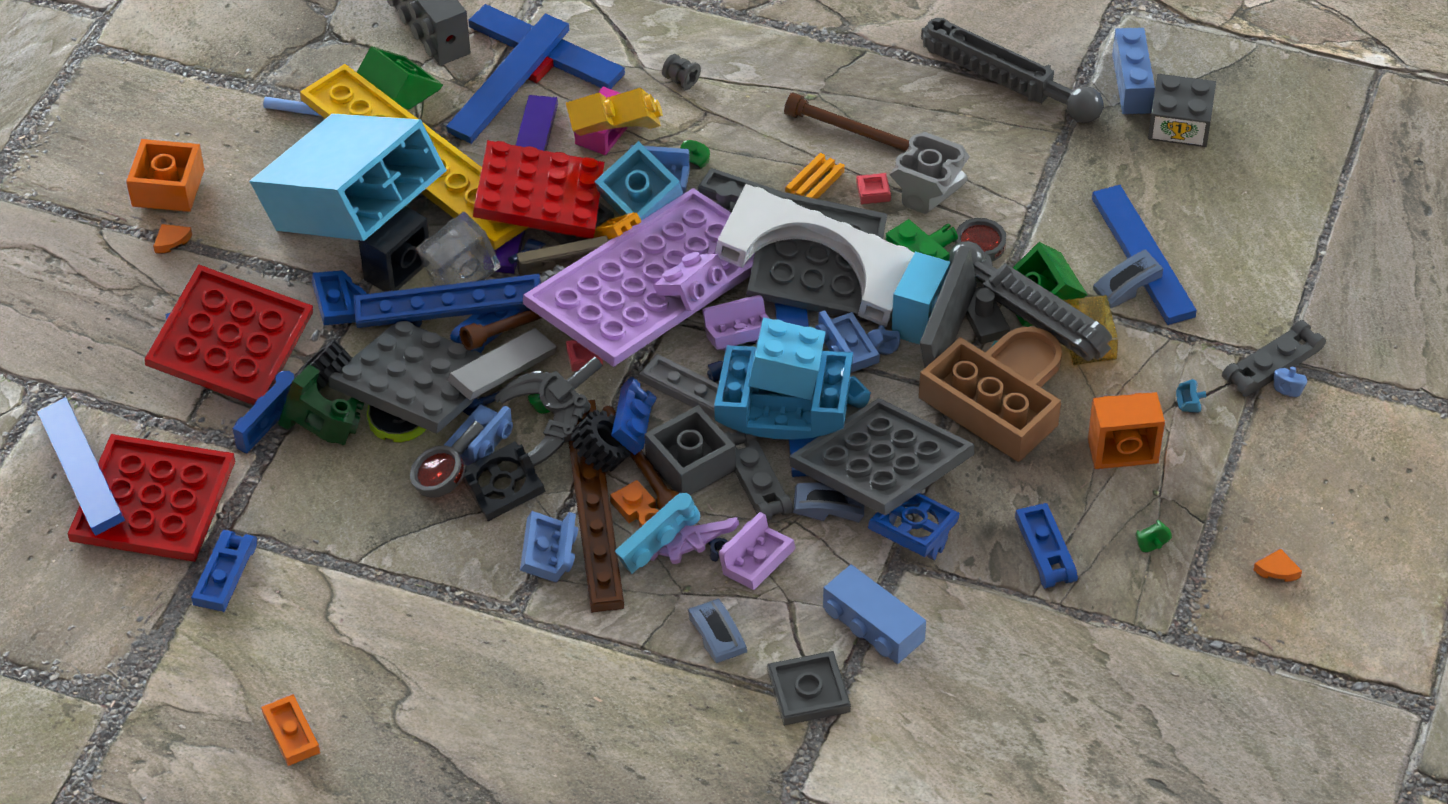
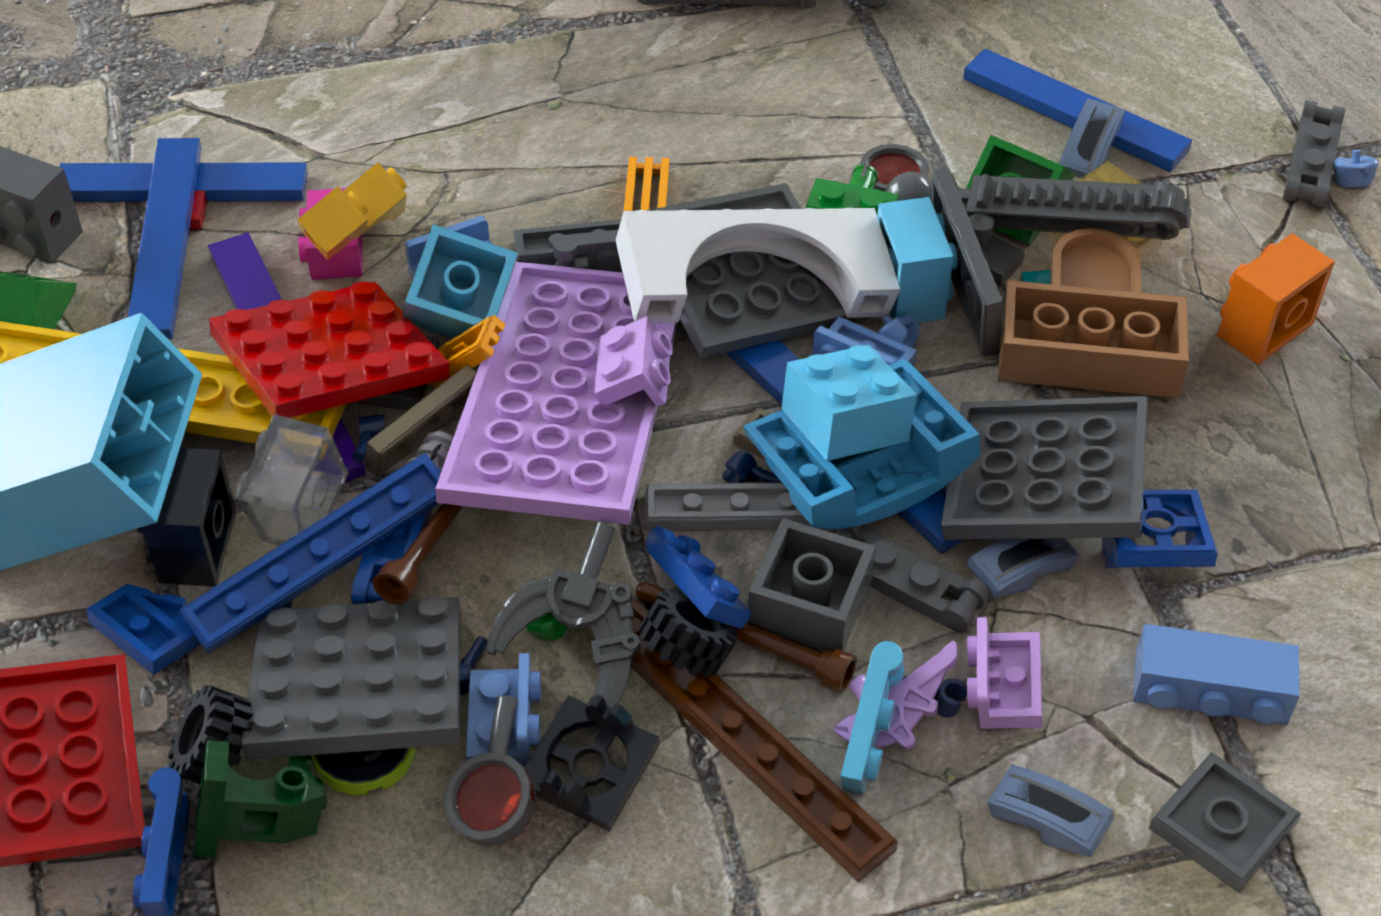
camera: 35 degrees left, 0 degrees up
light grey tile [448,328,557,400] -> none
medium blue bracket [520,511,578,583] -> none
coral tile [566,340,603,371] -> none
orange plate [610,480,659,528] -> none
dark grey bush [662,54,701,90] -> none
green piece [680,140,710,169] -> none
lavender bracket [702,295,770,351] -> none
reddish brown piece [784,92,909,152] -> none
coral tile [856,173,891,204] -> none
light grey piece [889,132,970,214] -> none
blue plate [1015,503,1078,589] -> none
dark azure piece [1176,379,1206,413] -> none

